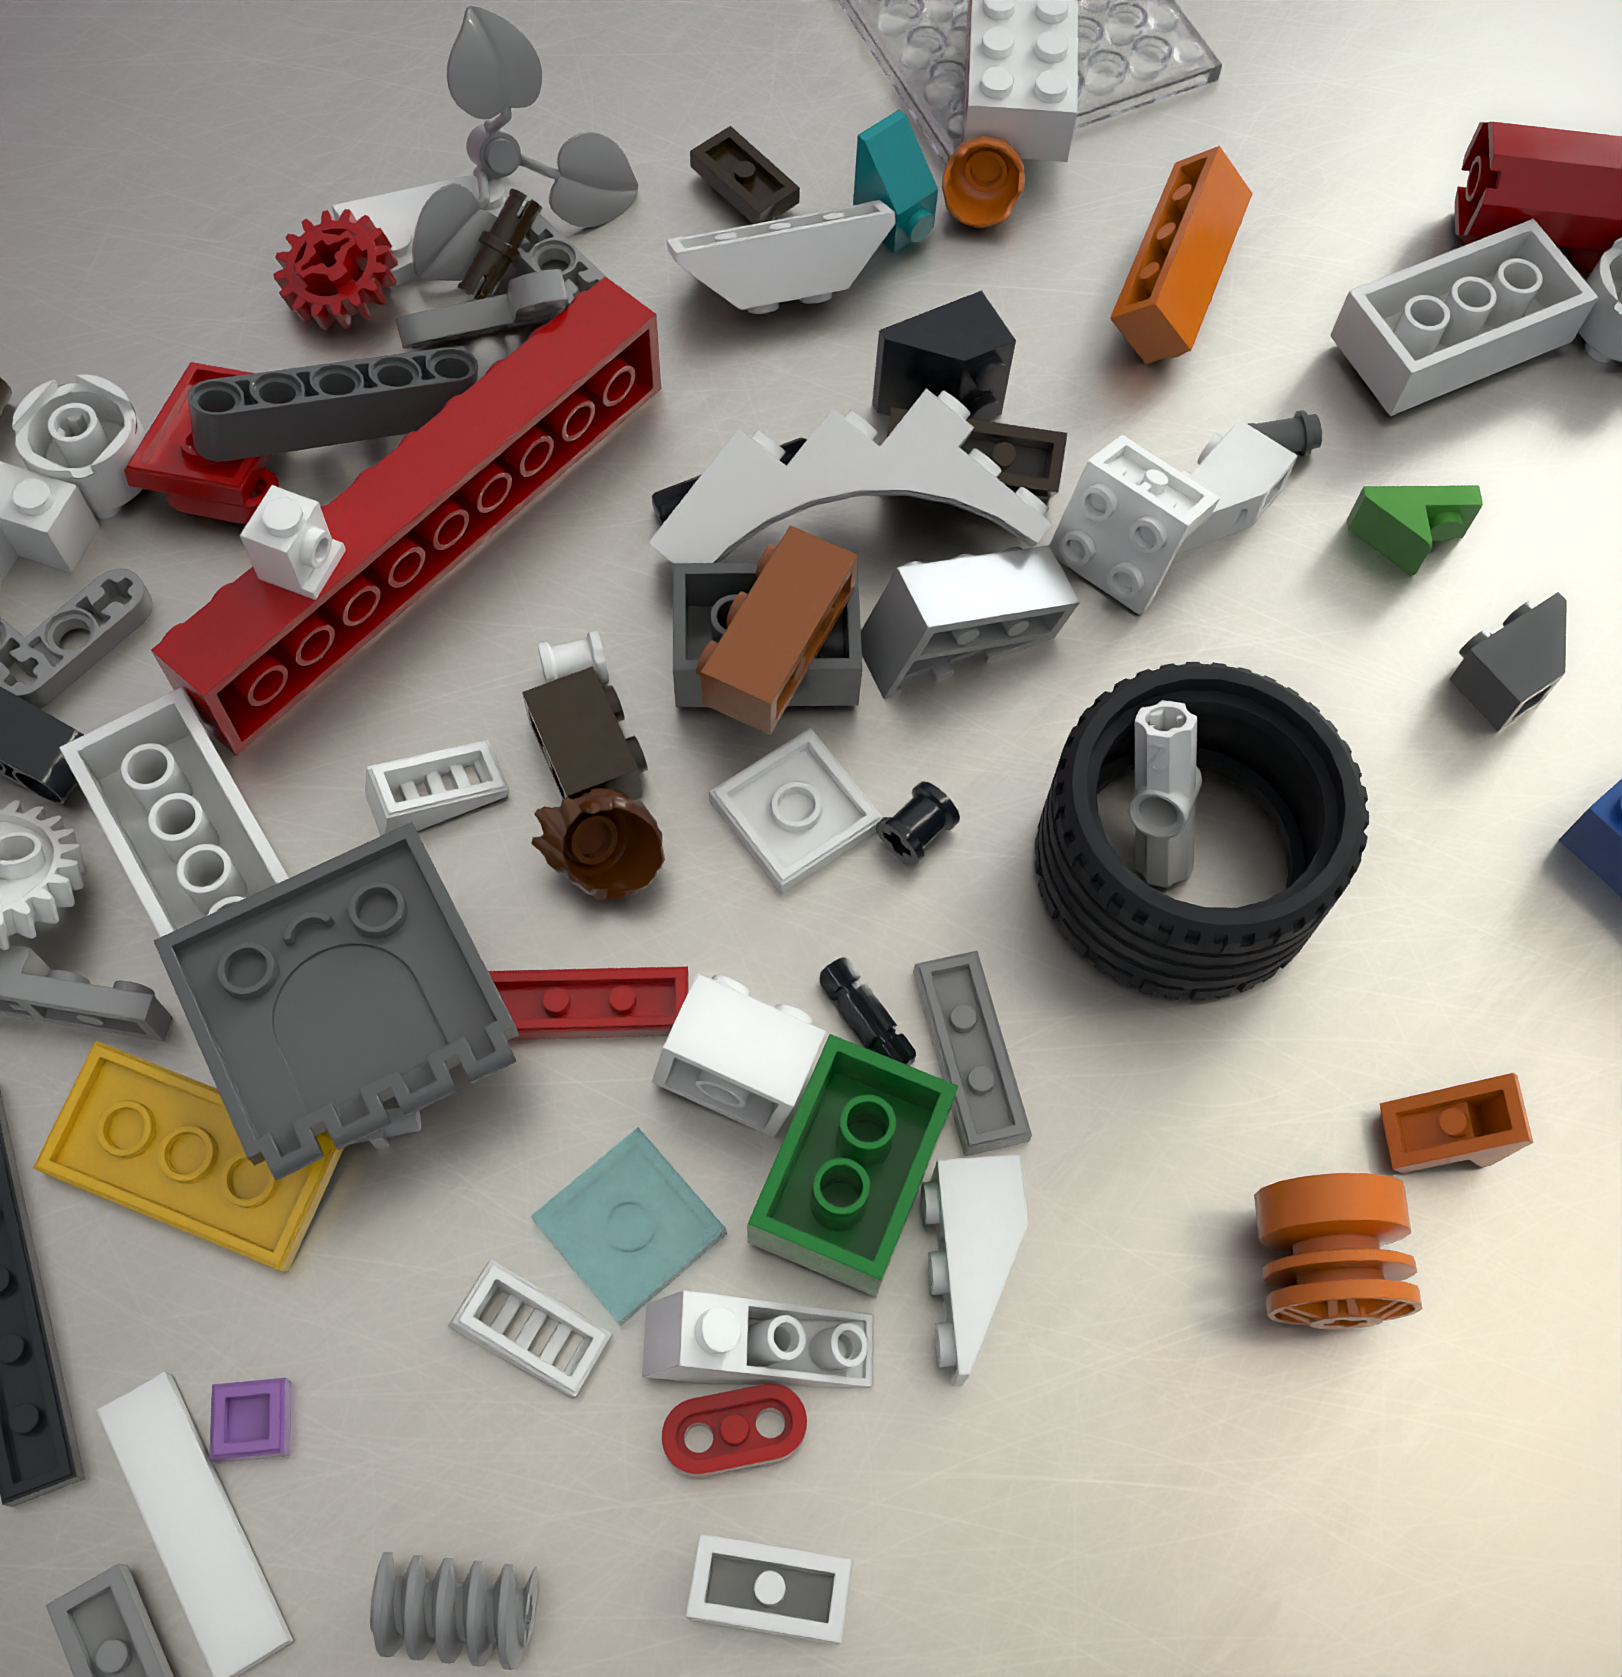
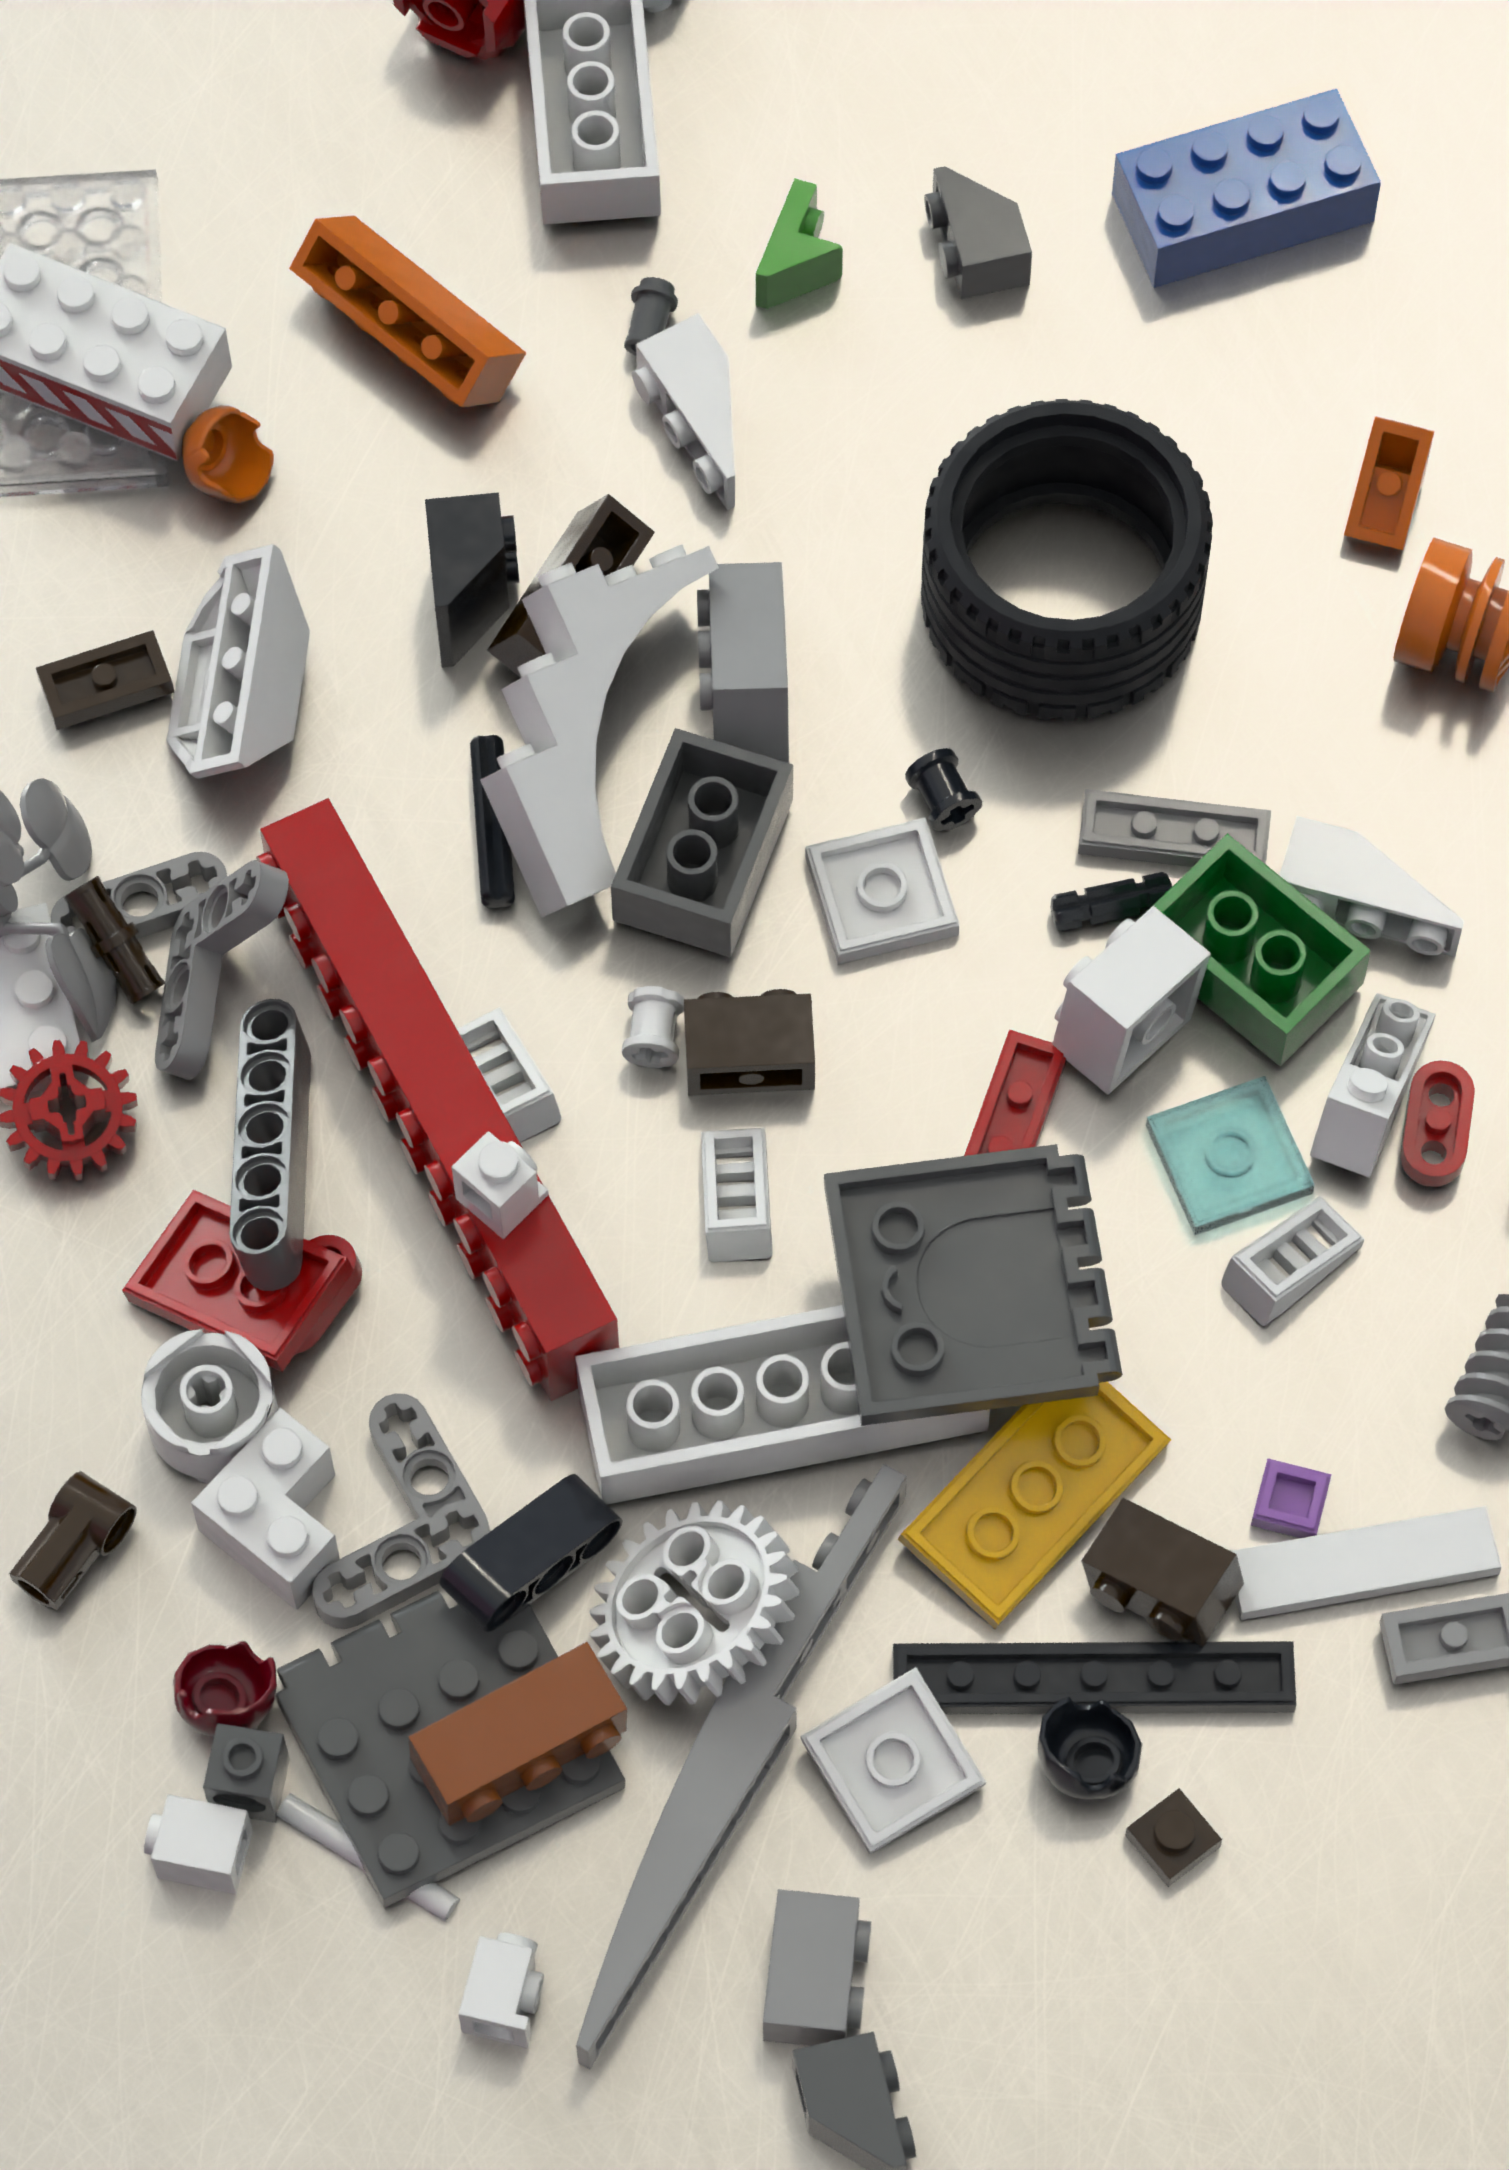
camera: 65 degrees left, 0 degrees up
reddish brown hair [531,788,665,900] -> none
dark orange brick [696,525,858,735] -> none
teal slope [853,109,938,254] -> none
white bracket [1049,435,1220,614] -> none
white piece [1127,700,1203,888] -> none
none -> white slope [457,1007,561,1142]
none -> dark brown brick [1081,1498,1244,1647]

